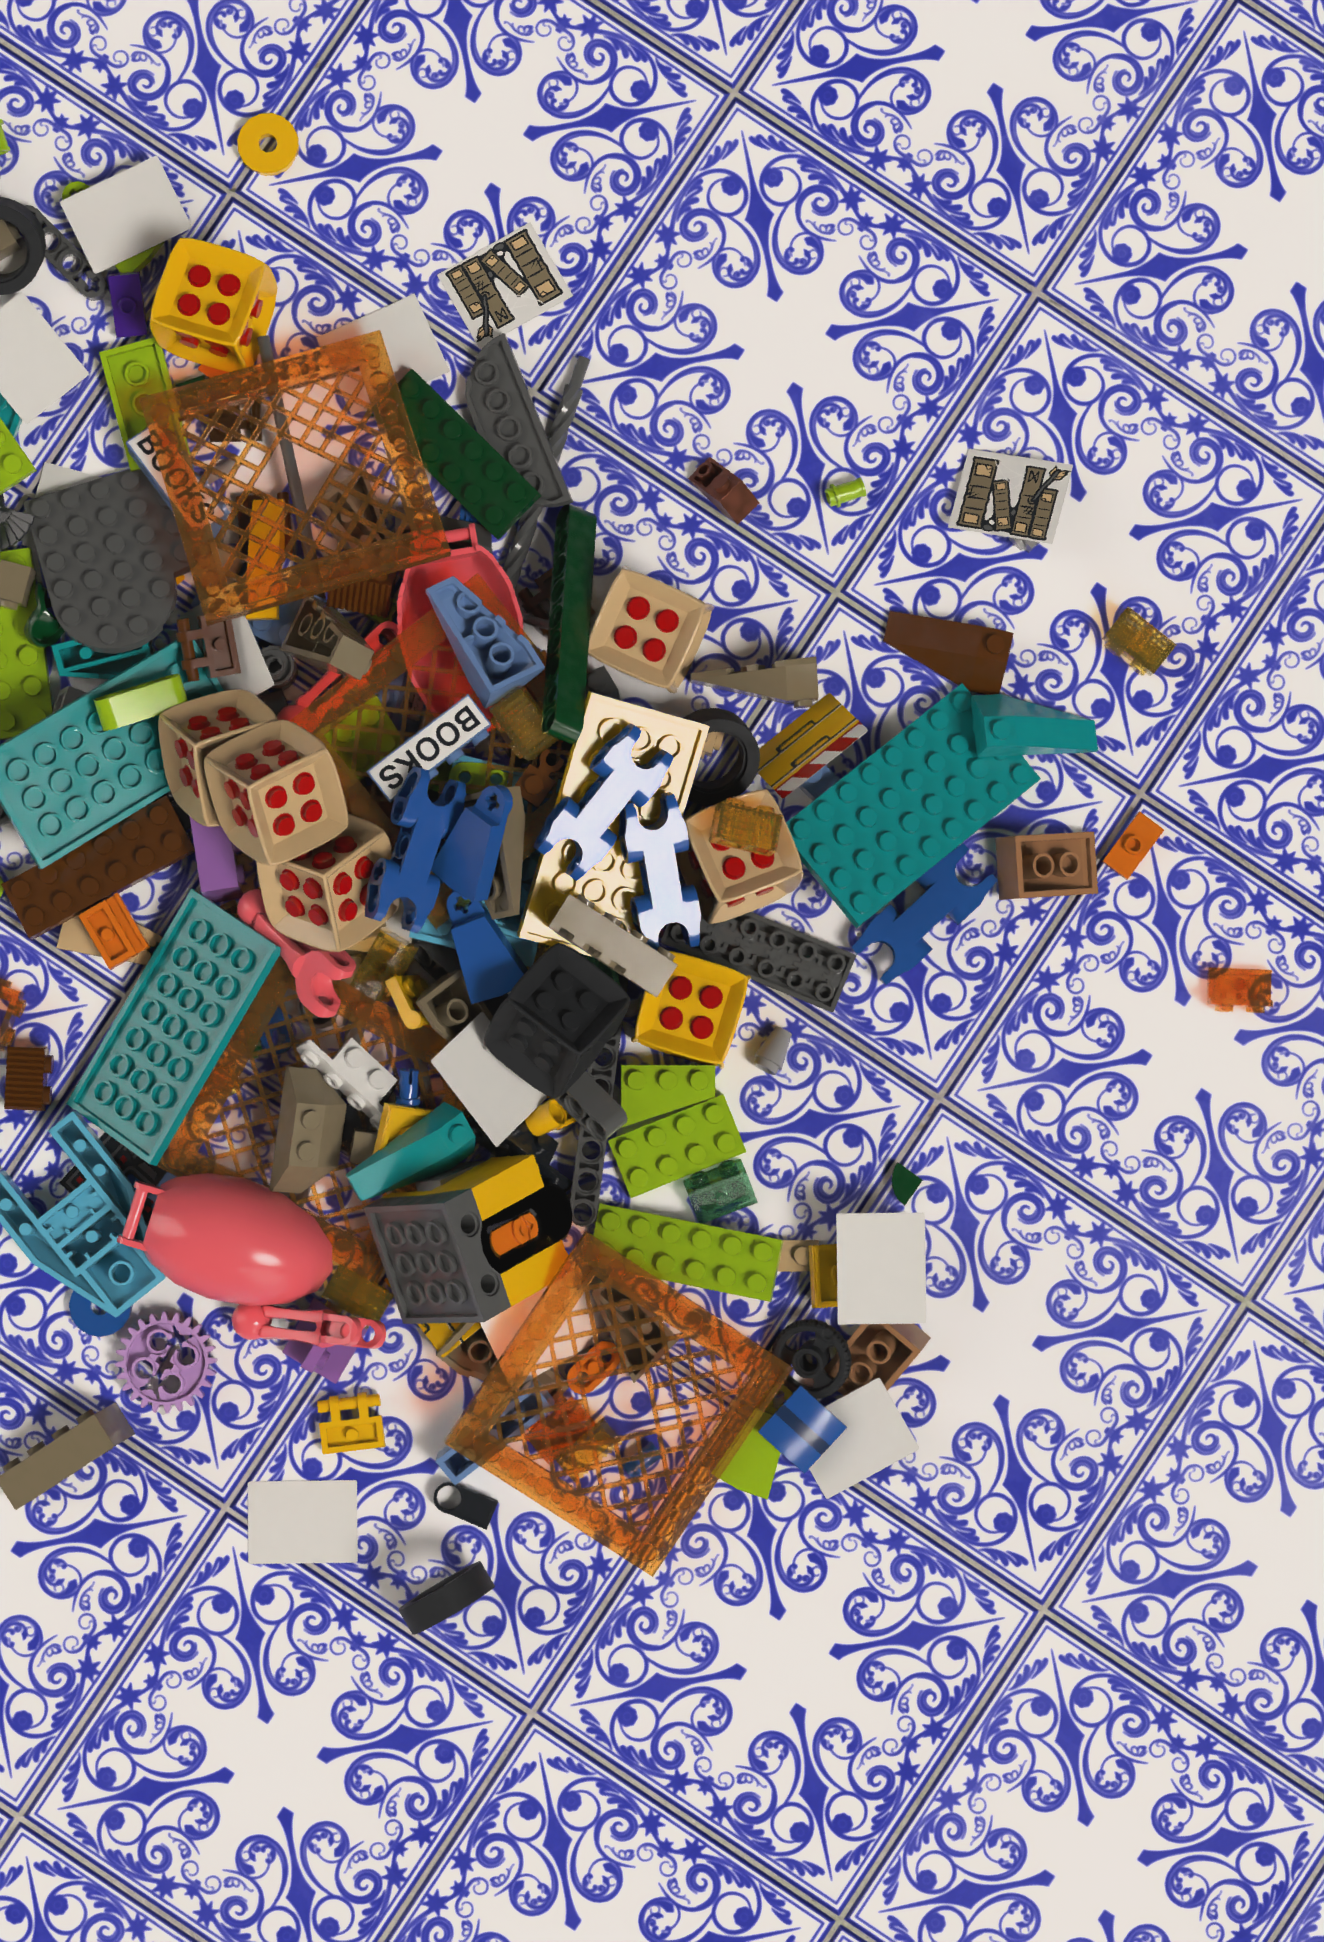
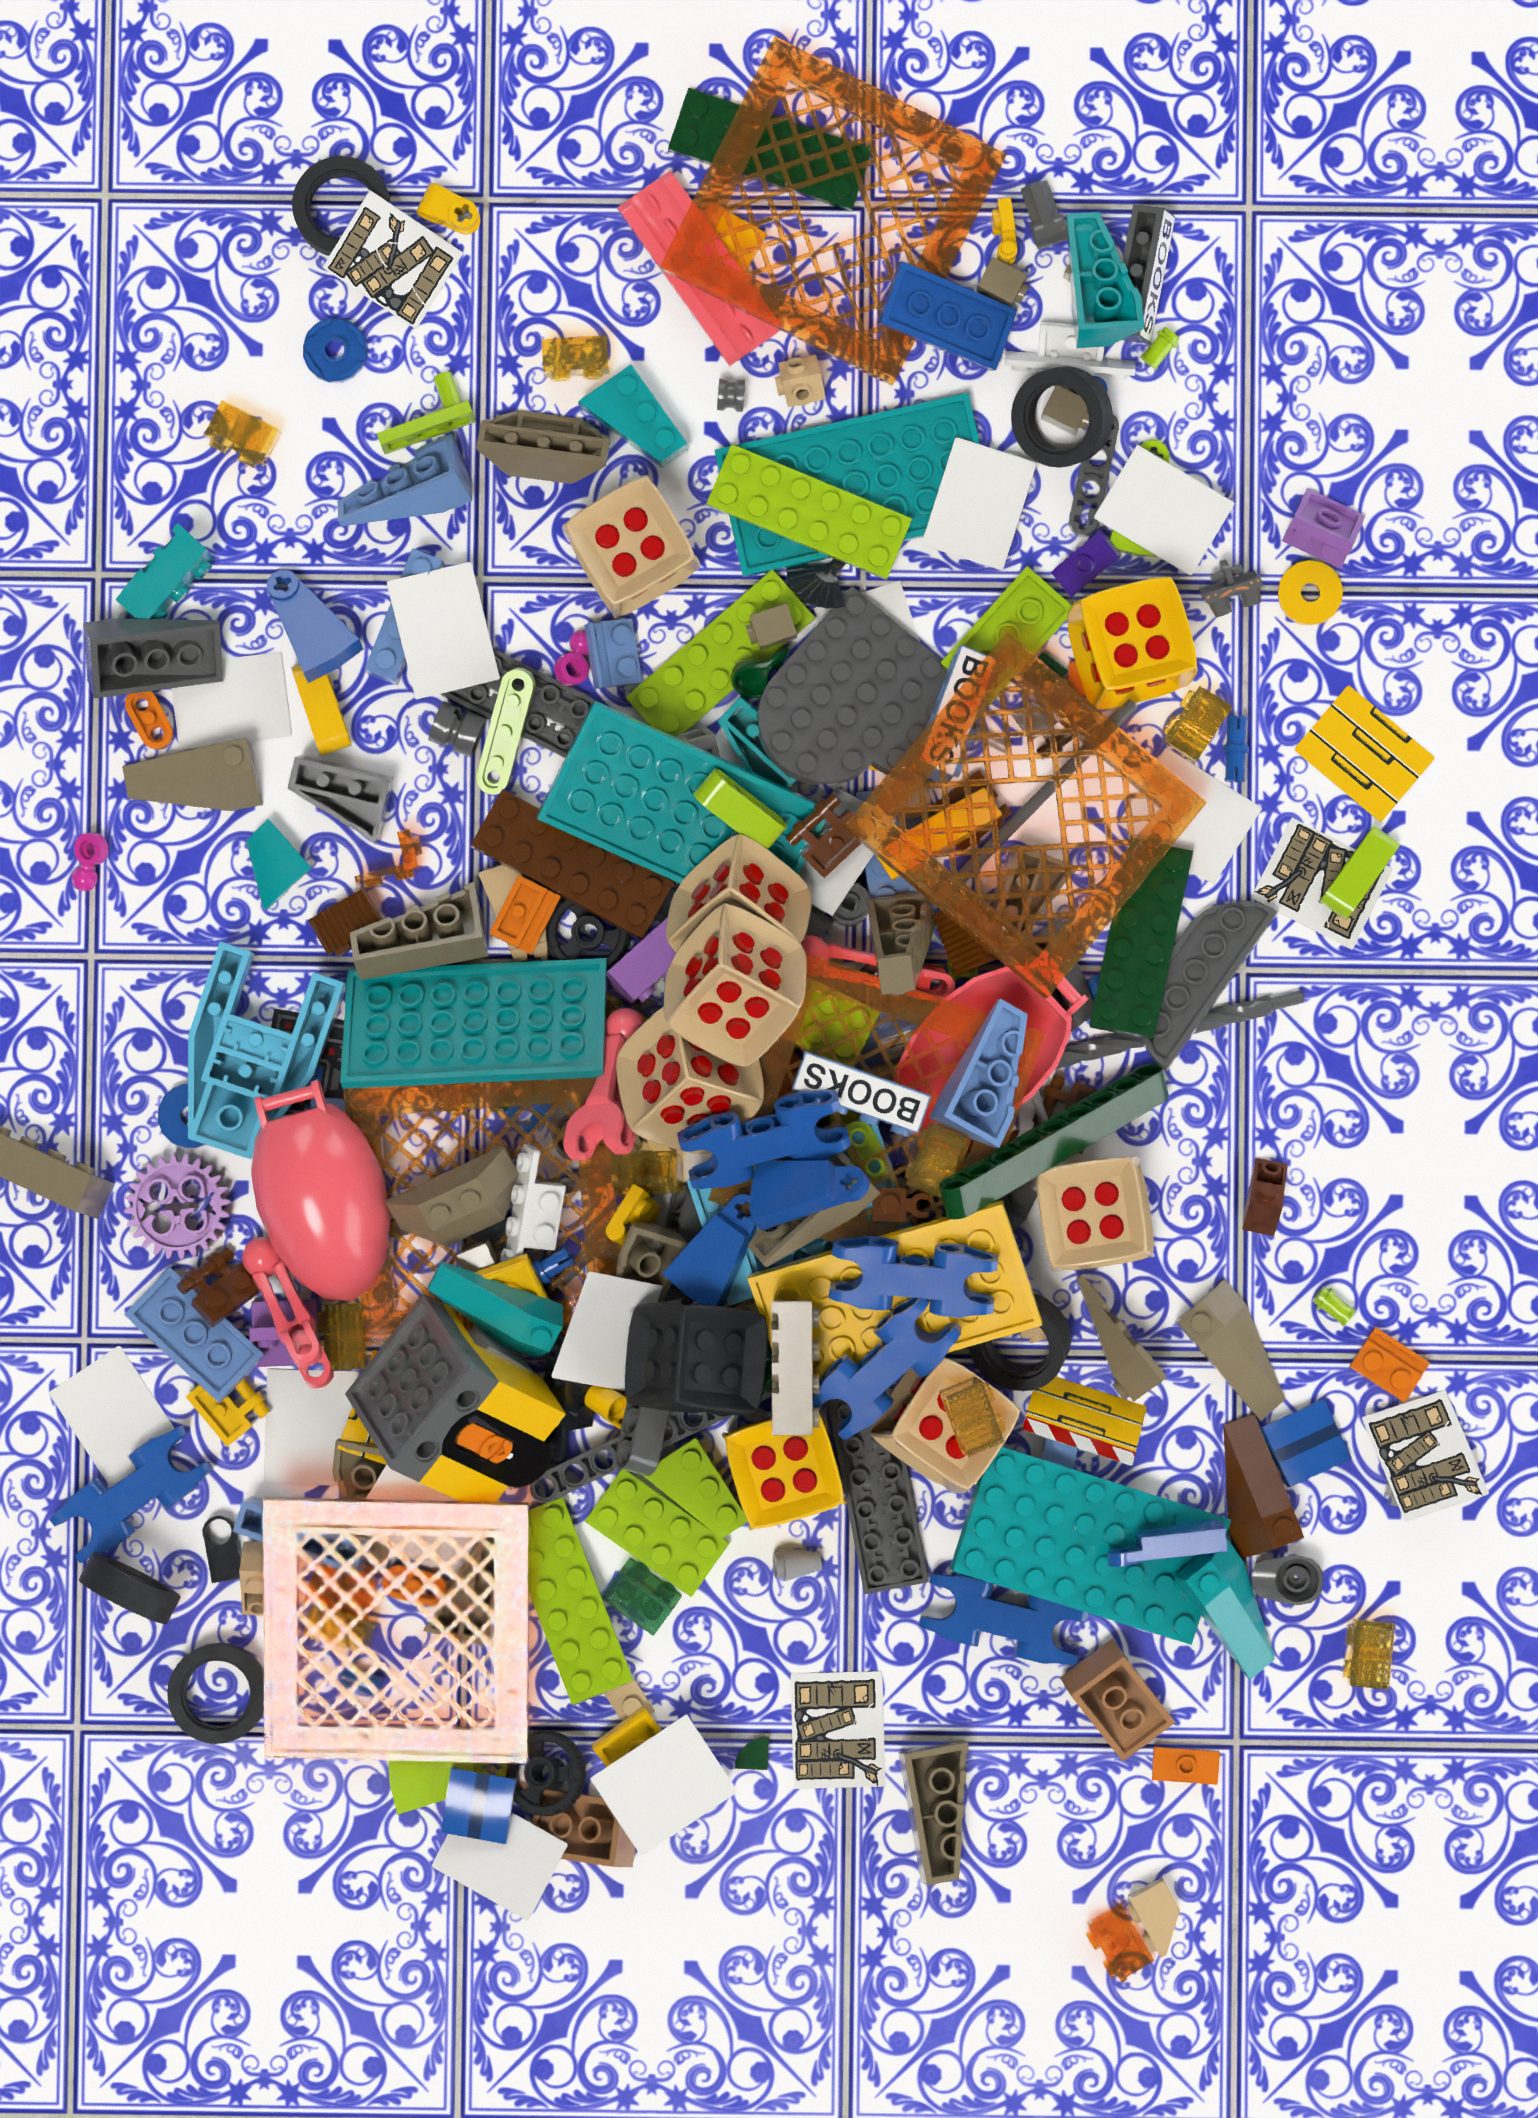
camera: 65 degrees right, 0 degrees up
none -> blue piece [49,1425,214,1563]
none -> medium blue plate [124,1267,265,1404]
none -> black tyre [167,1643,269,1744]
none -> reddish brown plate [177,1247,260,1328]
none -> tan slope [239,1541,278,1616]
none -> white sticker [263,1369,359,1486]
none -> dark tan wedge [350,882,488,980]
none -> black wheel [546,898,630,970]
none -> sticker [791,1671,886,1789]
none -> dark tan wedge [898,1740,968,1886]
none -> piece [1107,1519,1228,1567]
none -> tan slope [1126,1877,1180,1958]
none -> clear yellow brick [1162,686,1233,763]
none -> dark tan wedge [1175,1279,1285,1421]
none -> dark grey hips [1199,559,1263,617]
none -> blue pin [1223,715,1249,783]
none -> dark grey cap [1252,1556,1323,1605]
none -> blue slope [1260,1399,1352,1488]
none -> medium lavender bracket [1282,488,1366,569]
none -> yellow sticker [1294,686,1435,822]
none -> lime beam [1319,825,1401,920]
none -> orange plate [1349,1327,1430,1403]

